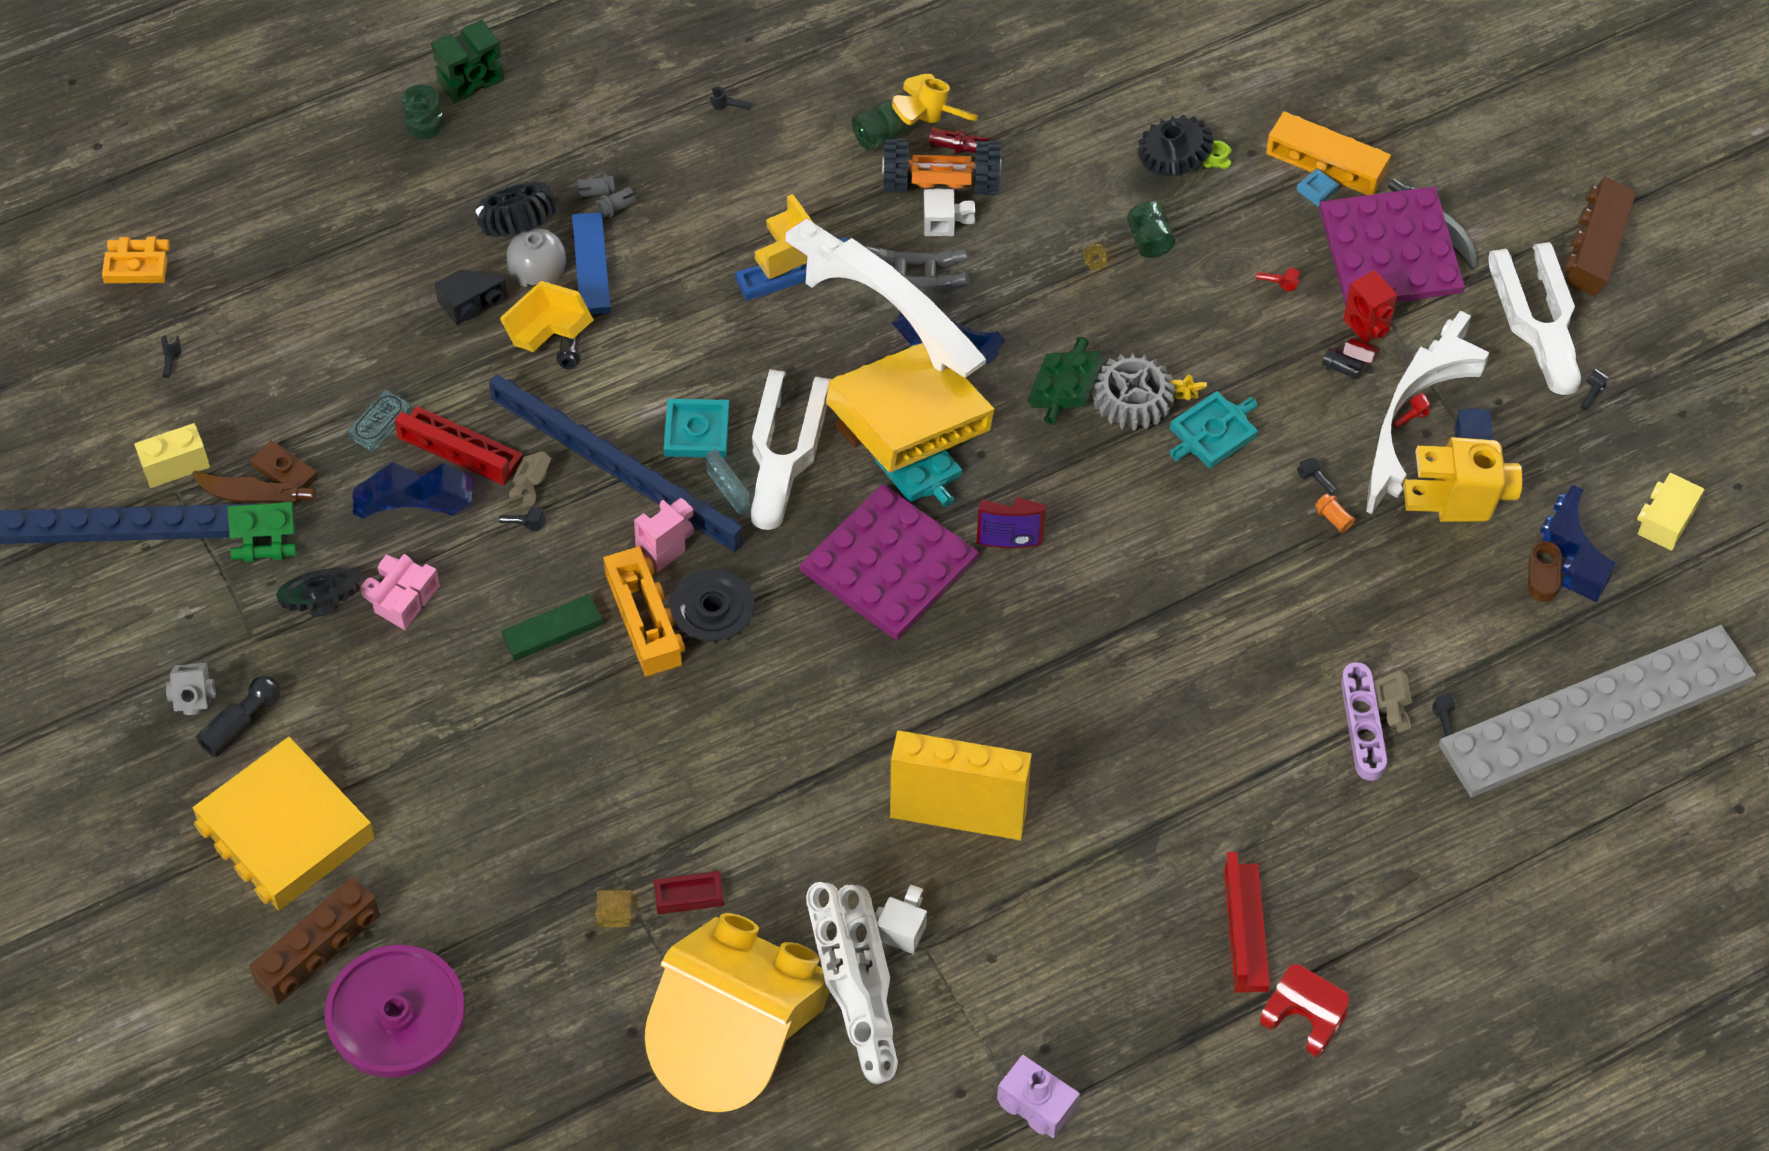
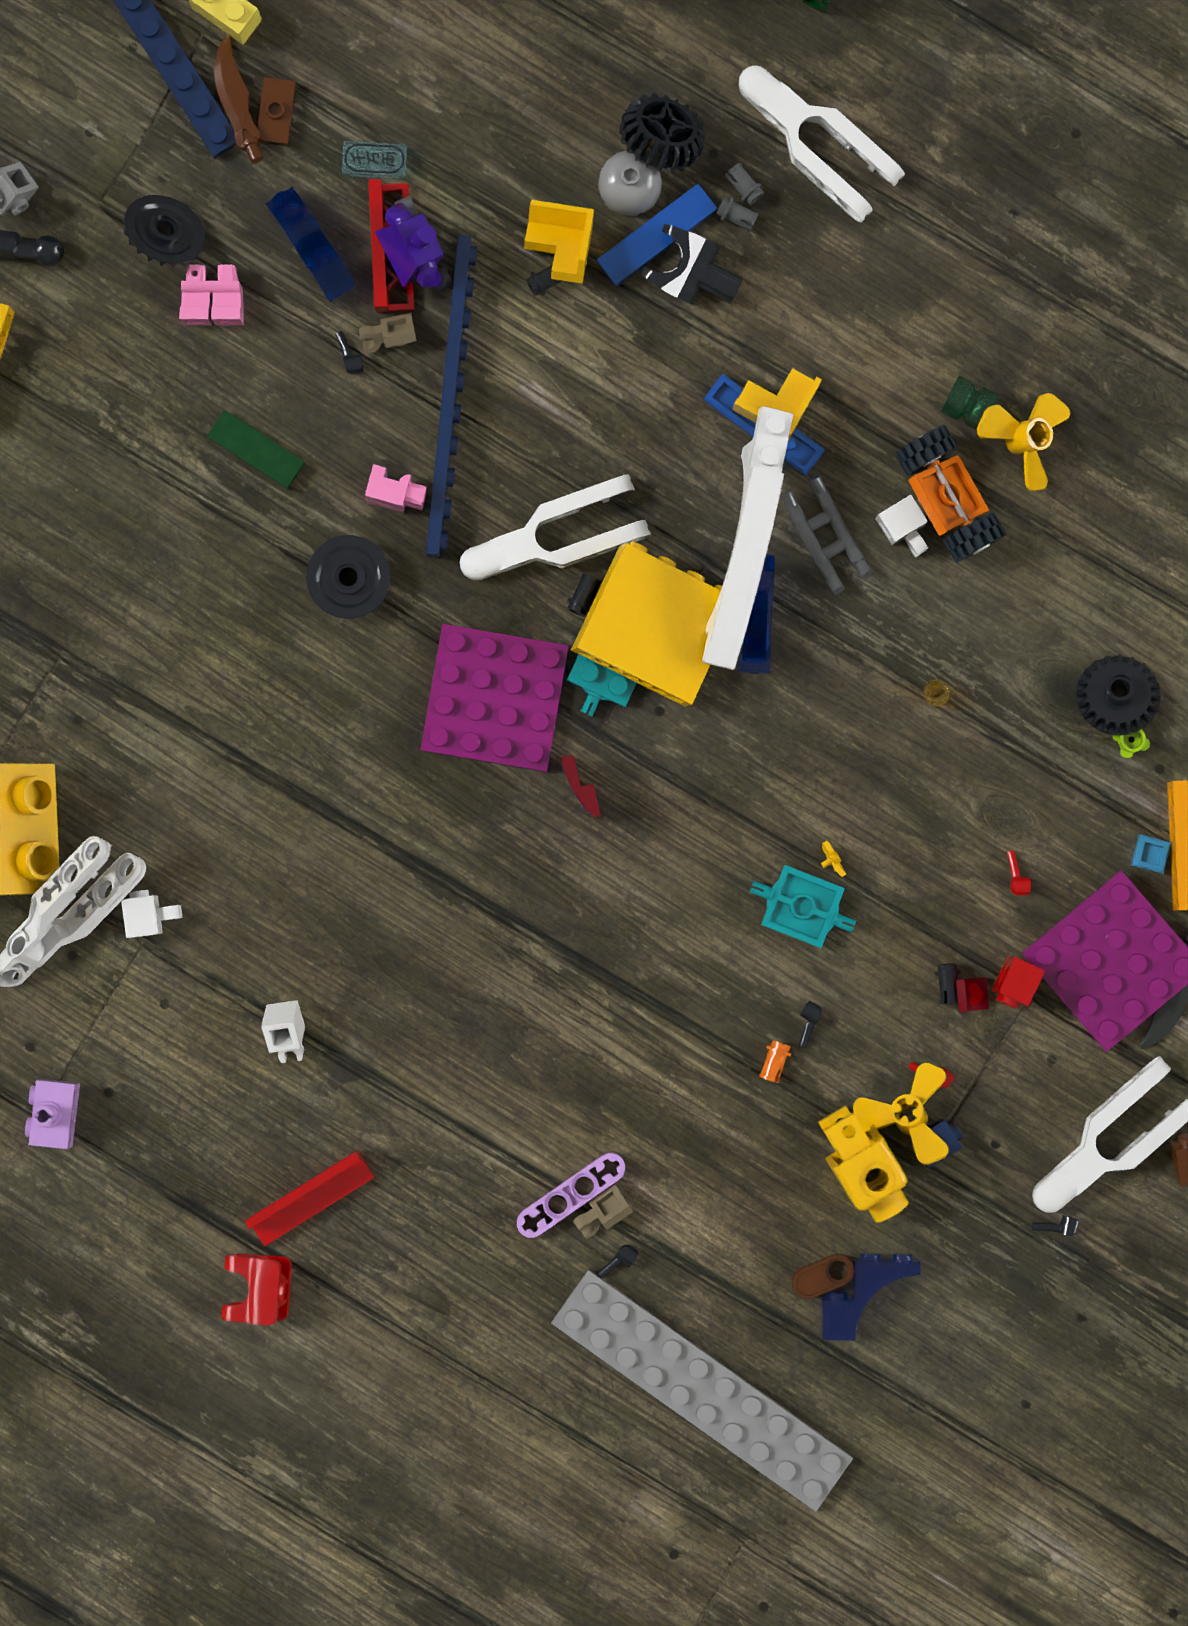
camera: 65 degrees right, 30 degrees up
green plate [227,502,296,562] -> none
black slope [434,270,508,325] -> none
clear yellow plate [596,890,632,927] -> none
light orange brick [603,546,685,677] -> none
dark red tile [653,871,724,915] -> none
teal plate [664,399,729,458] -> none
clear light blue tile [706,449,750,515] -> none
black hand [710,86,751,110] -> none
yellow brick [890,730,1032,840] -> none
dark red pin [929,127,990,153] -> none
dark green plate [1027,337,1104,425] -> none
light grey gear [1091,352,1175,431] -> none
clear green wheel [1127,201,1176,258] -> none
white slope [1366,311,1489,514] -> none
light yellow brick [1637,473,1705,551] -> none
none -> white brick [261,1000,305,1063]
none -> dark purple torso [375,195,454,292]
none -> black pin [567,573,601,617]
none -> black connector [640,223,743,305]
none -> white piece [738,65,905,223]
none -> yellow piece [853,1063,949,1165]

